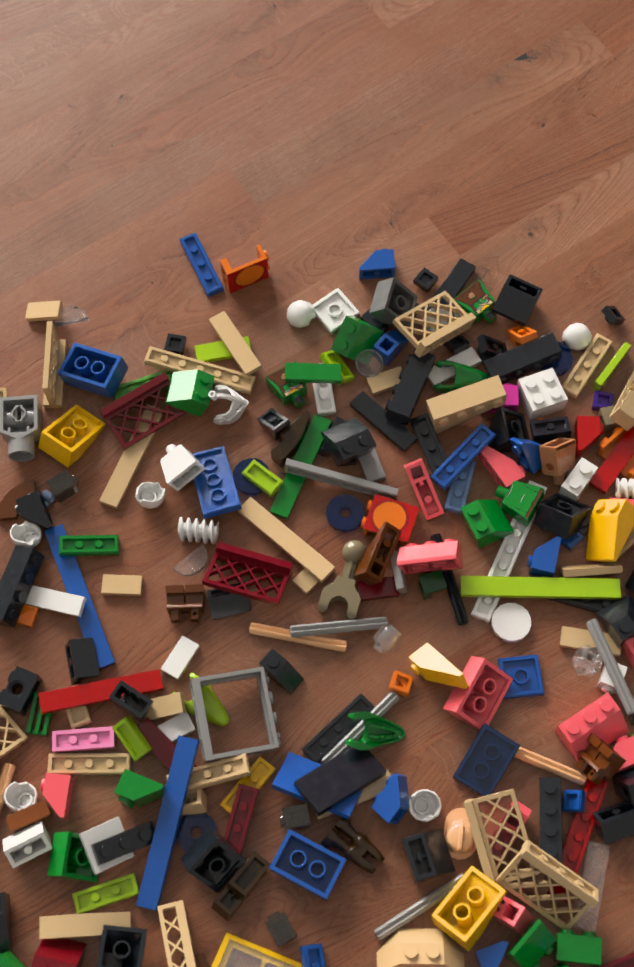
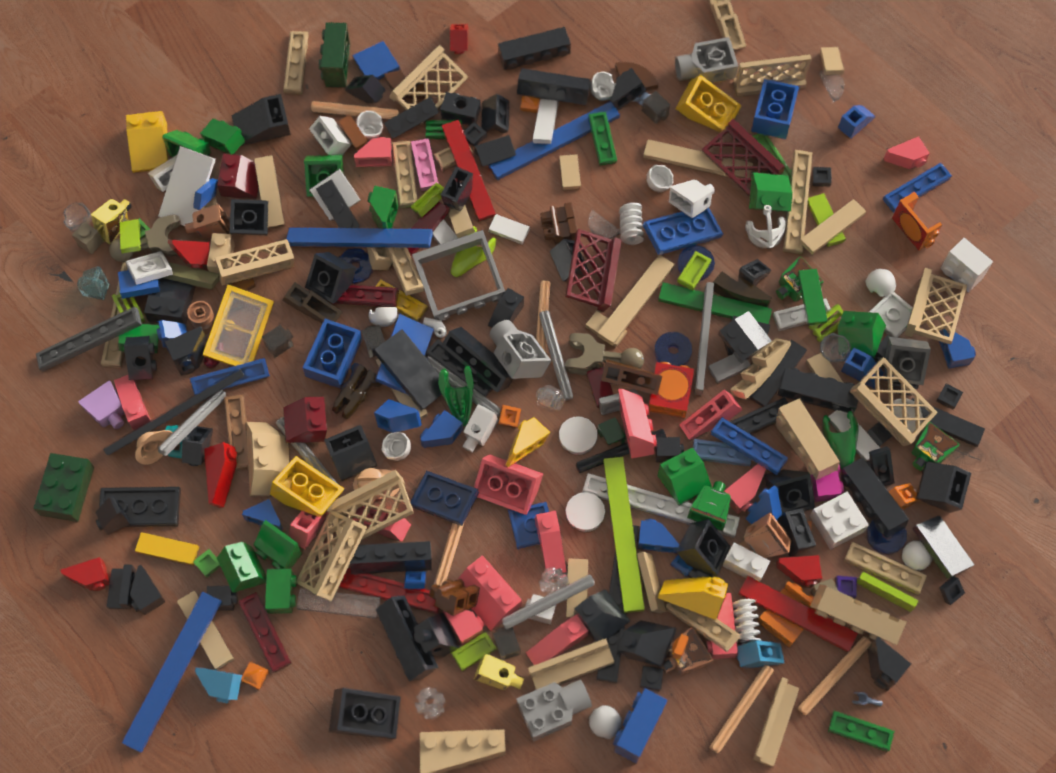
camera: 80 degrees right, 0 degrees up
lime tile [72,873,140,914] -> none
none -> dark red slope [283,397,327,443]
none -> white hair [368,307,397,327]
none -> black plate [384,97,439,139]
none -> blue slope [420,410,463,448]
none -> white arm [423,317,447,338]
none -> black brick [441,327,514,393]
none -> black plate [463,122,487,147]
none -> white torso [463,404,499,452]
none -> black panel [481,94,510,134]
none -> light grey brick [490,320,551,379]
none -> coral slope [535,511,567,576]
none -> white tile [559,417,597,455]
none -> black brick [655,437,684,463]
none -> tan slope [730,338,791,399]
none -> blue slope [838,105,875,139]
none -> coral slope [884,137,930,169]
none -> tan fence [904,268,967,345]
none -> tile [912,515,974,579]
none -> white brick [940,238,993,292]

